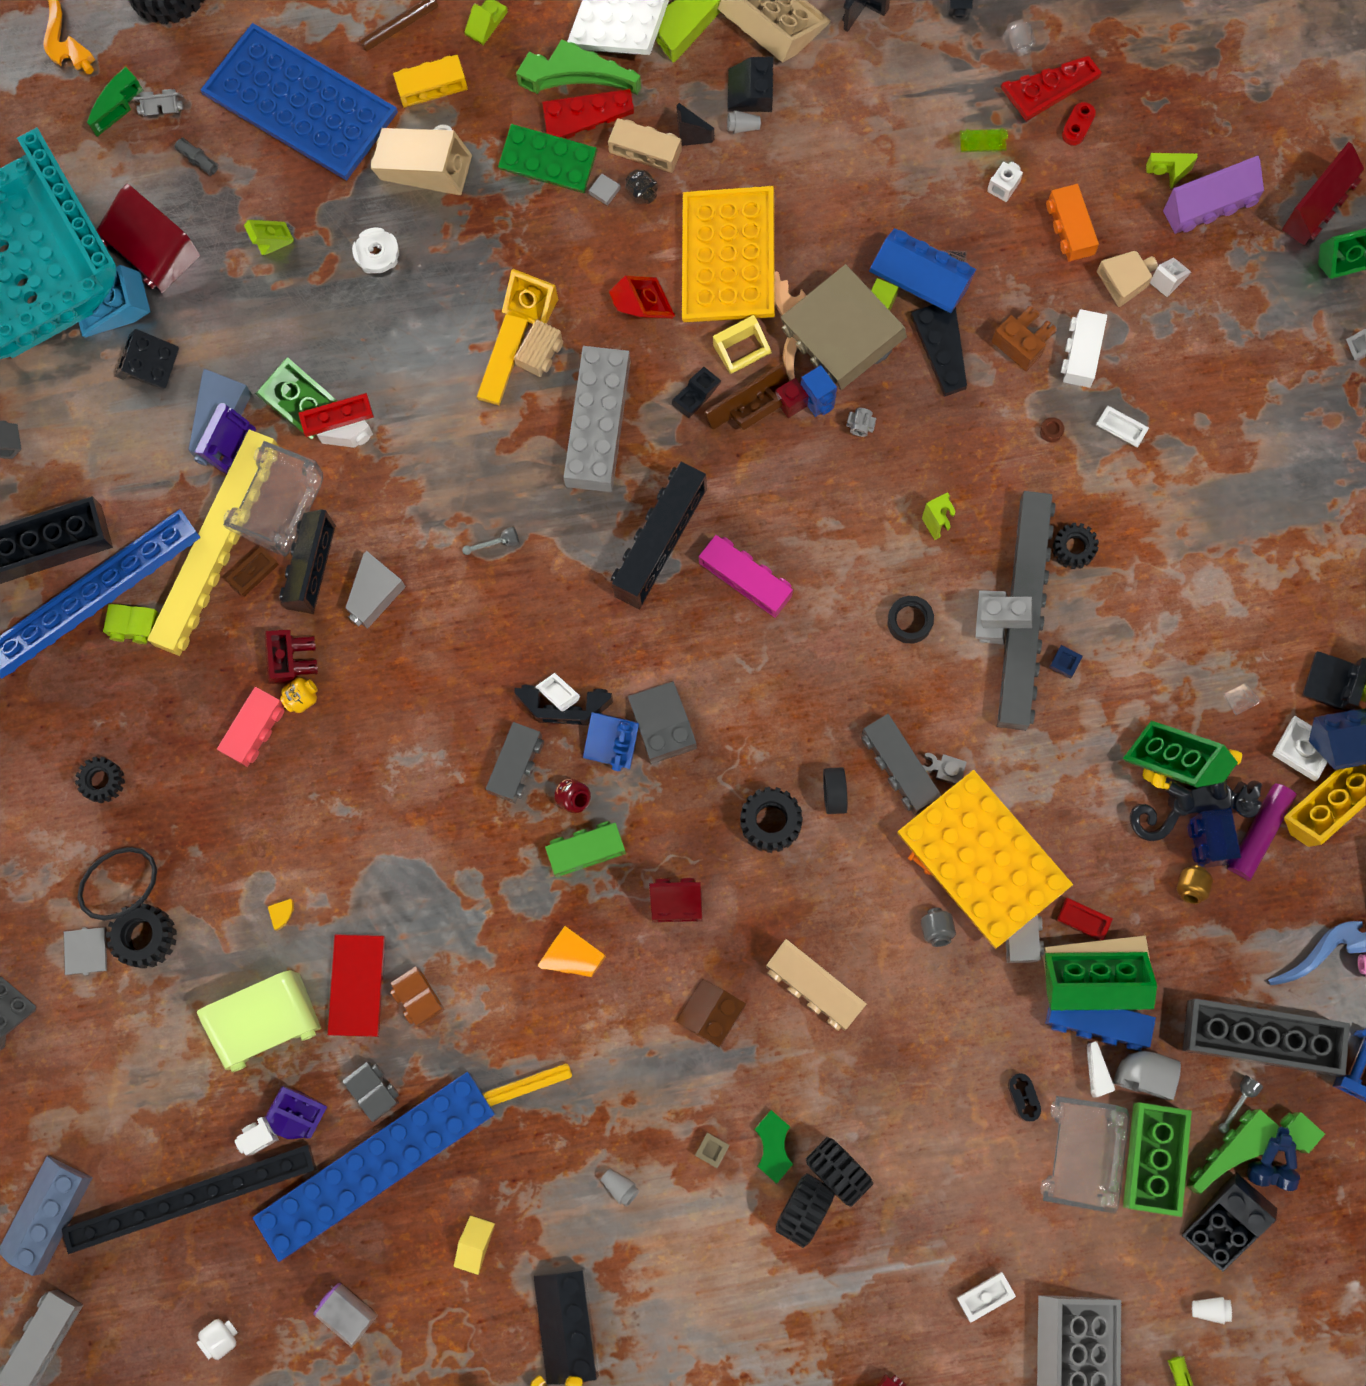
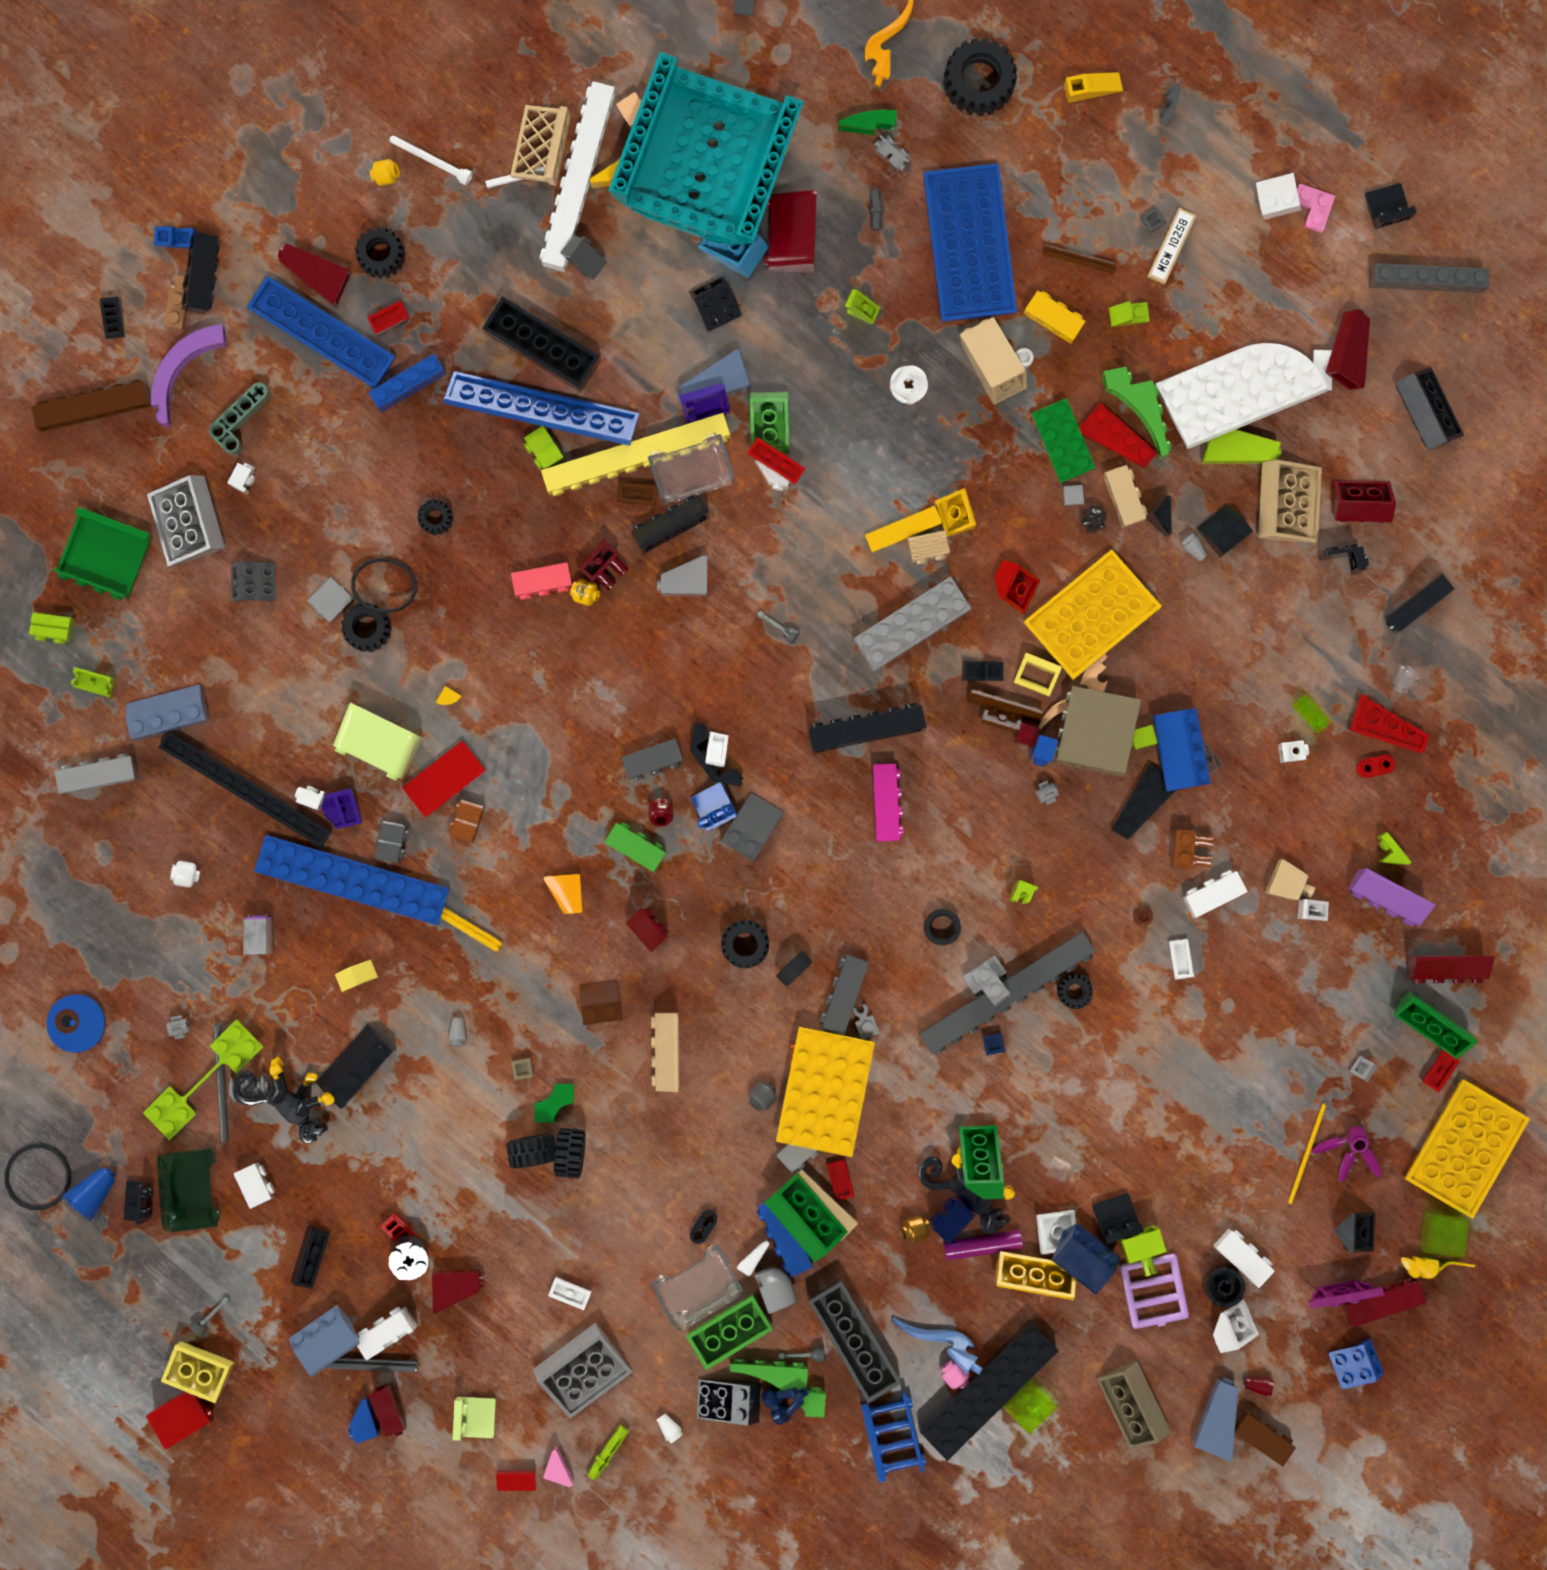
camera: 40 degrees right, 10 degrees up
orange brick [1046,184,1099,262] -> none

